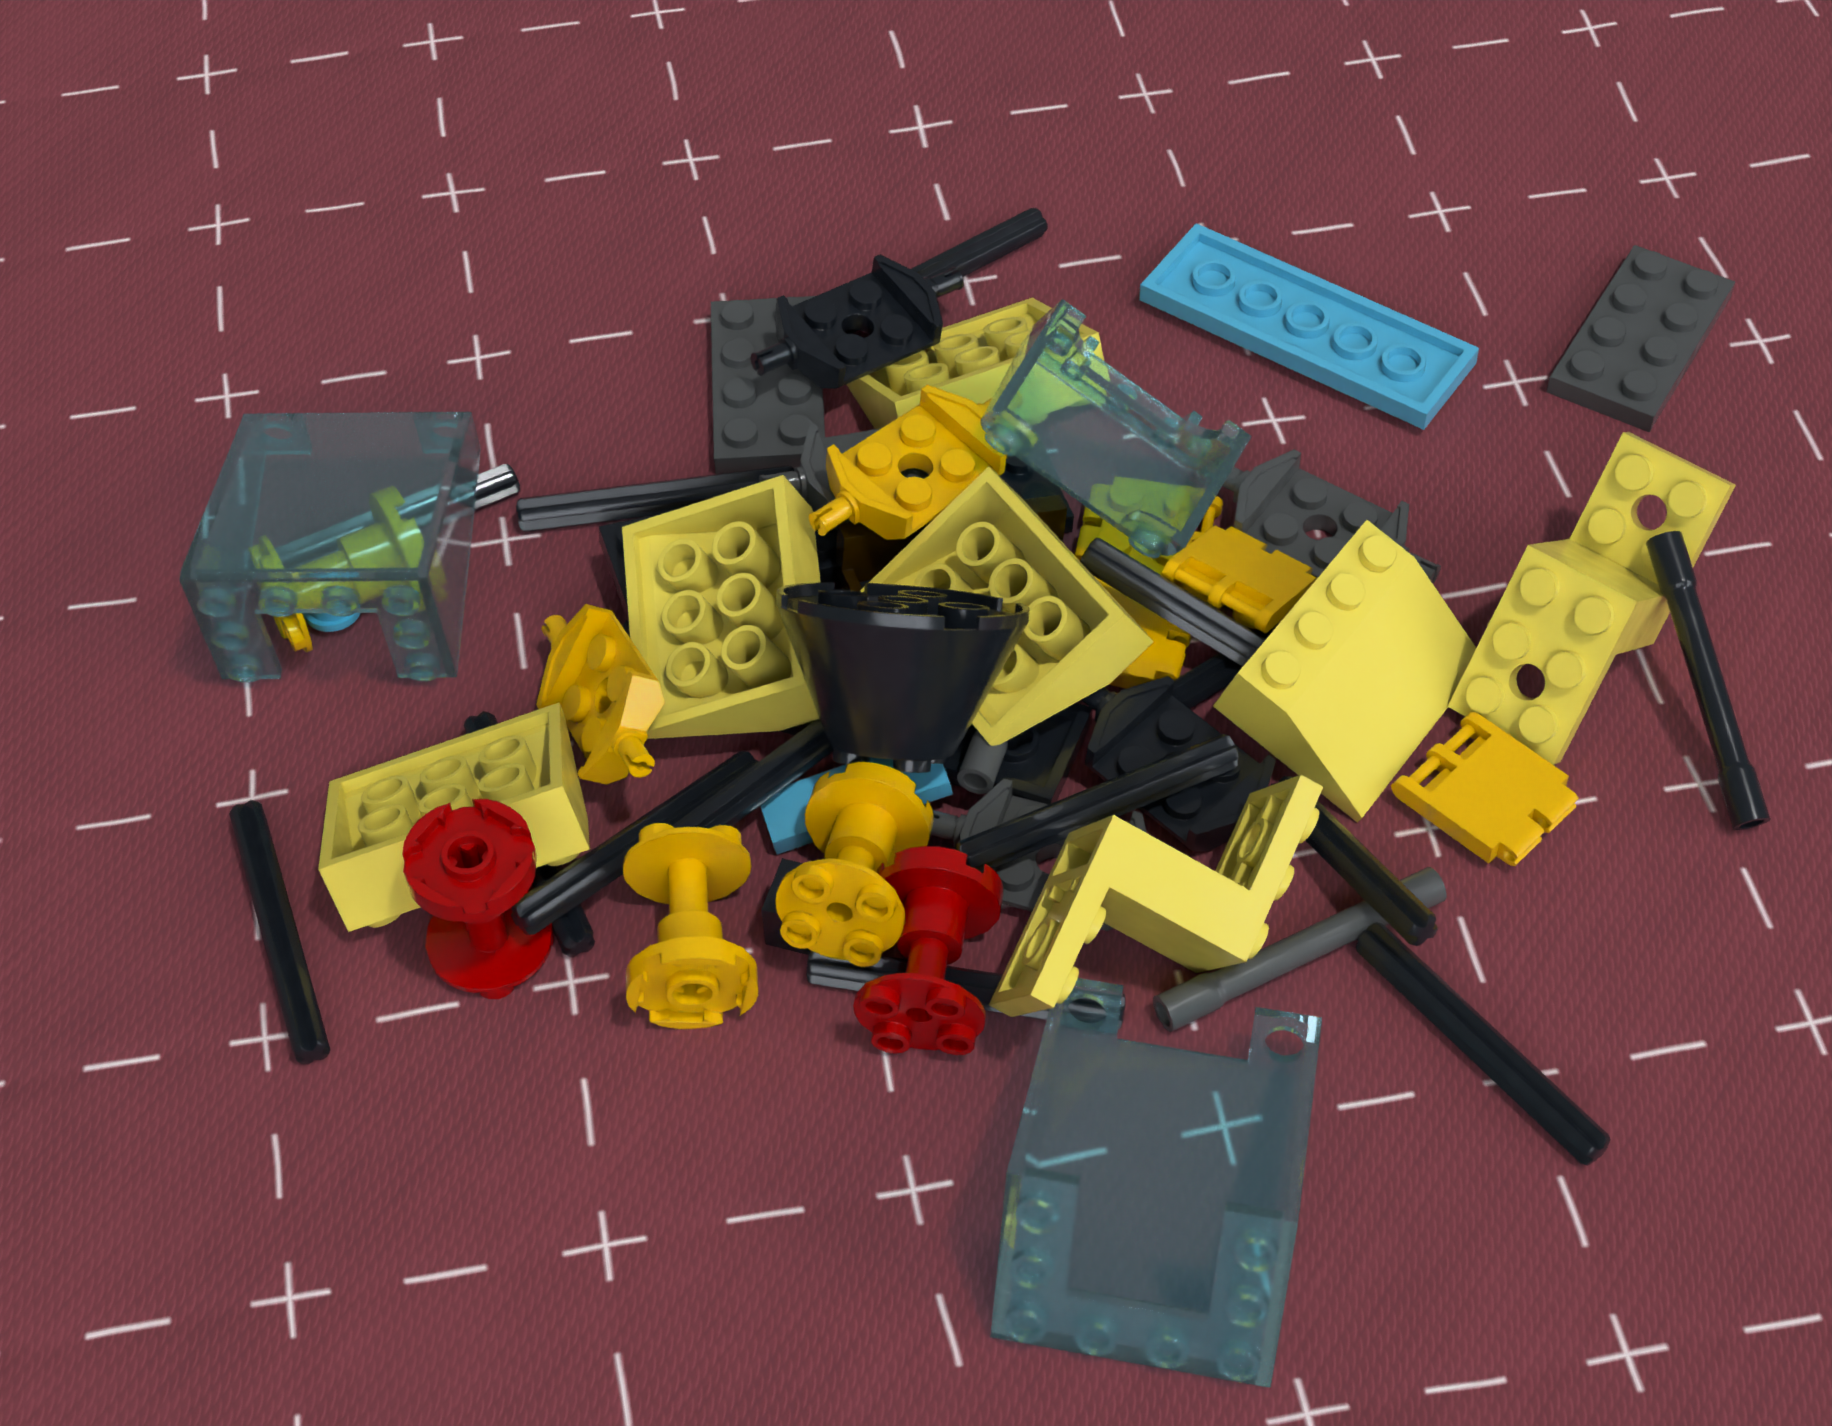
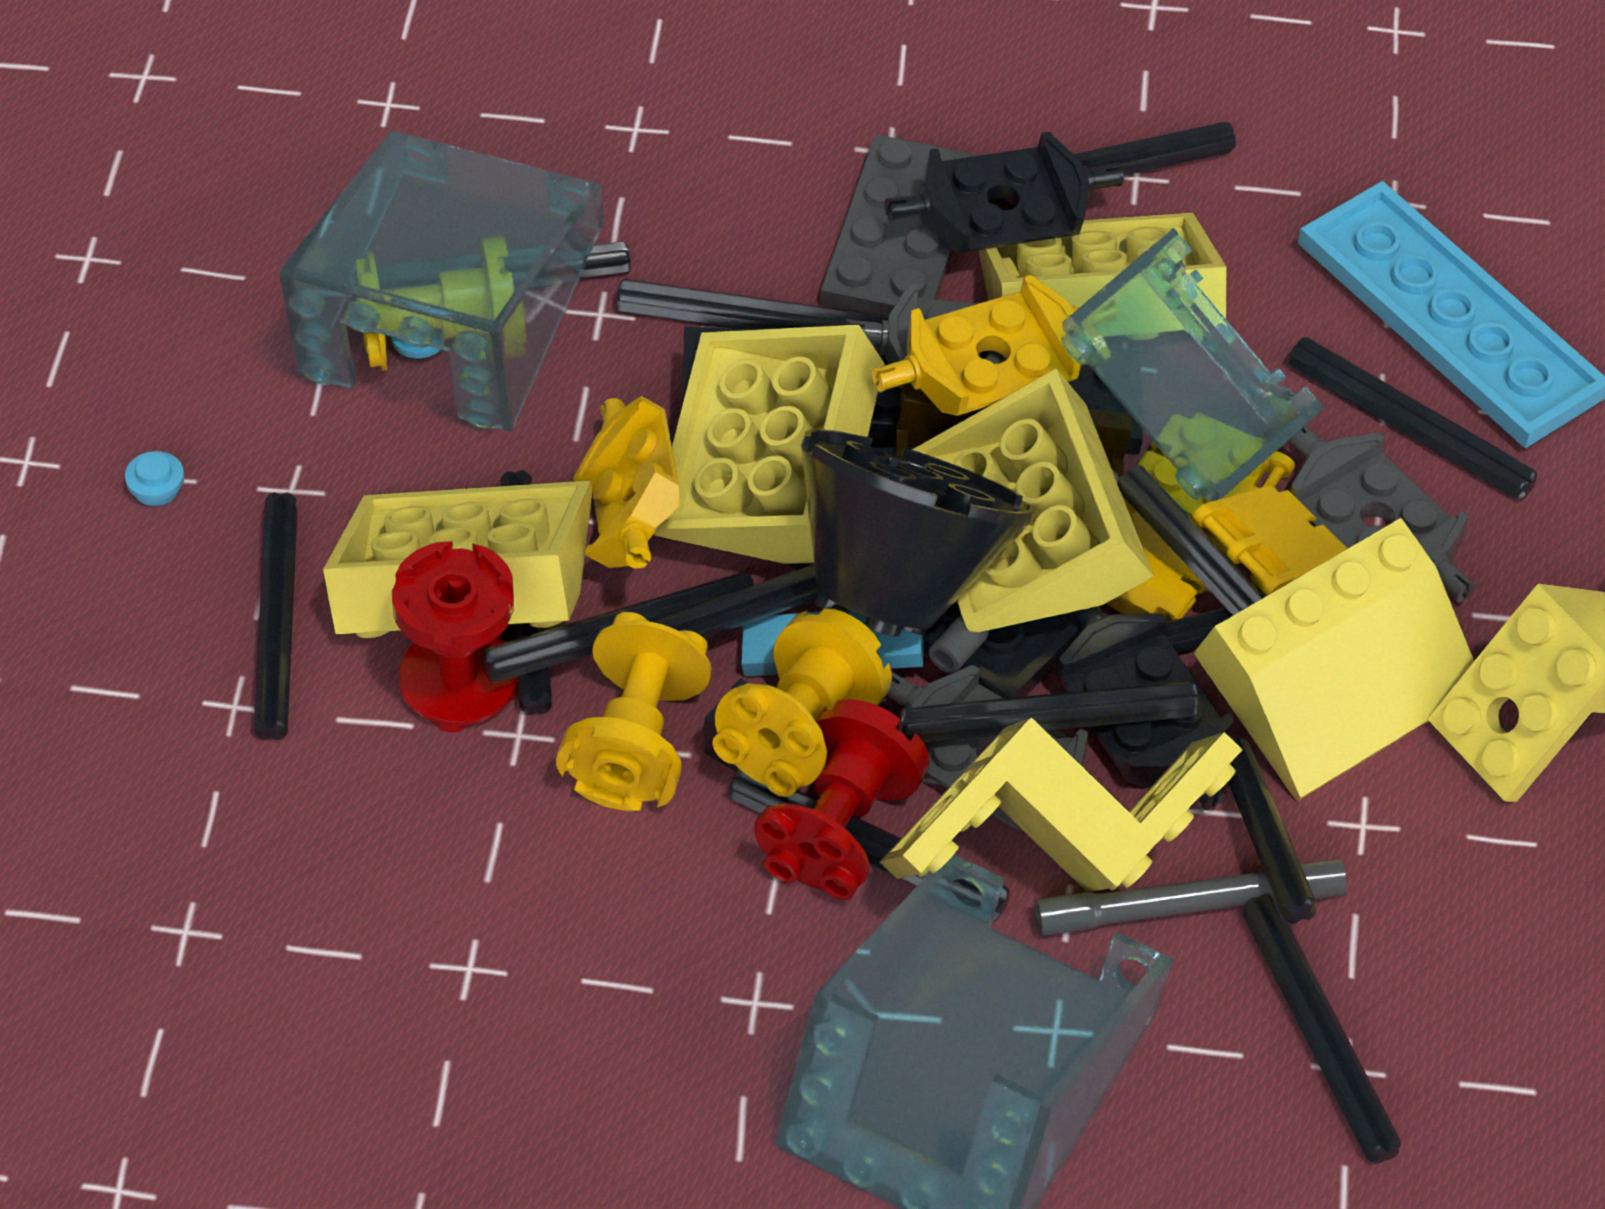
camera: 15 degrees right, 0 degrees up
yellow plate [1391,712,1579,866] -> none
none -> medium azure plate [125,451,184,506]
none -> black axle [1289,337,1538,500]

